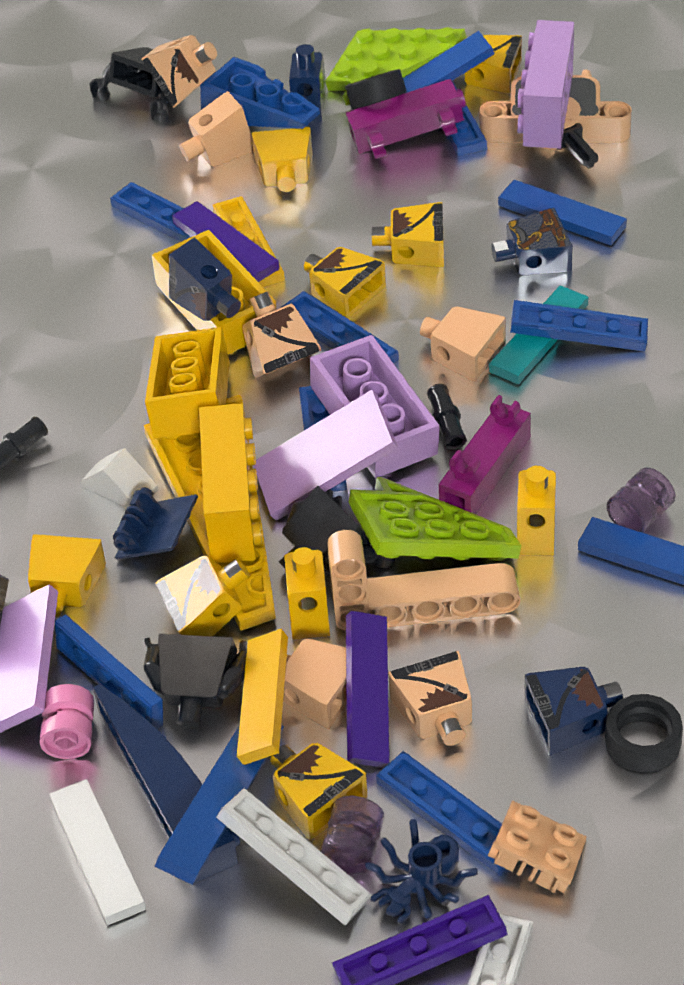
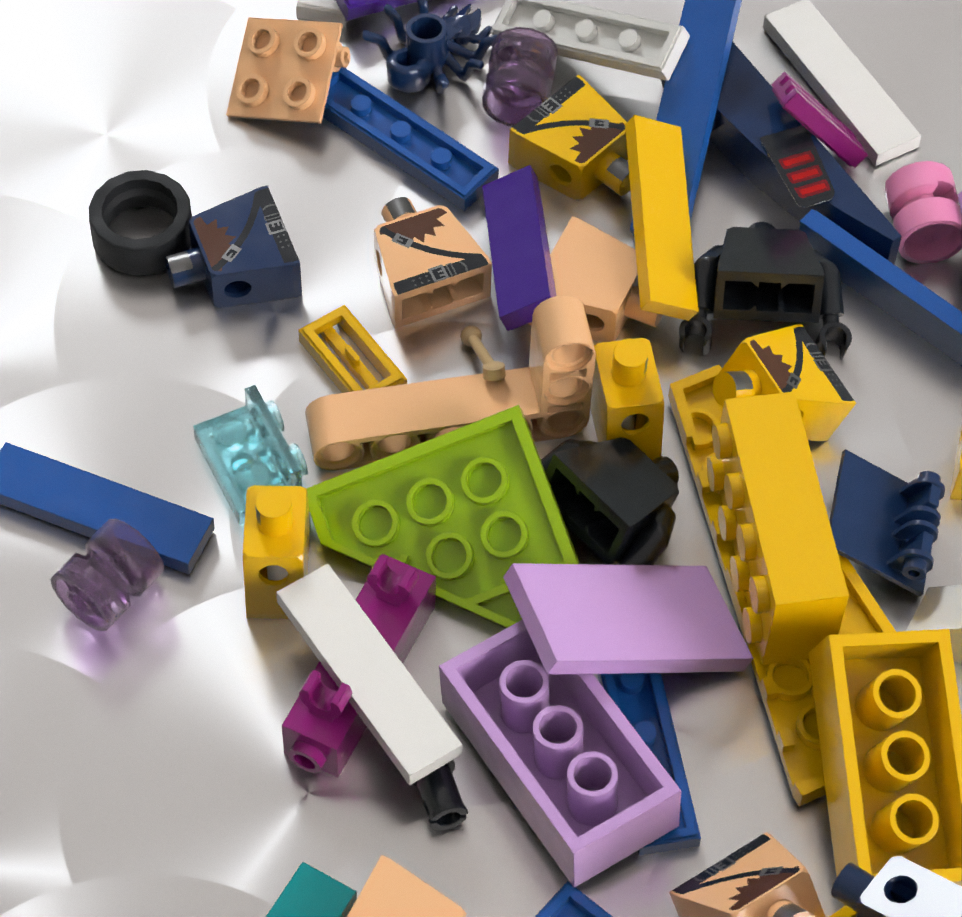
camera: 170 degrees right, 10 degrees up
none -> clear light blue bracket [193,385,308,525]
none -> white tile [276,564,462,785]
none -> yellow tile [298,304,407,393]
none -> tan hinge [460,325,506,381]
none -> black sticker [760,125,835,207]
none -> magenta tile [771,71,868,168]

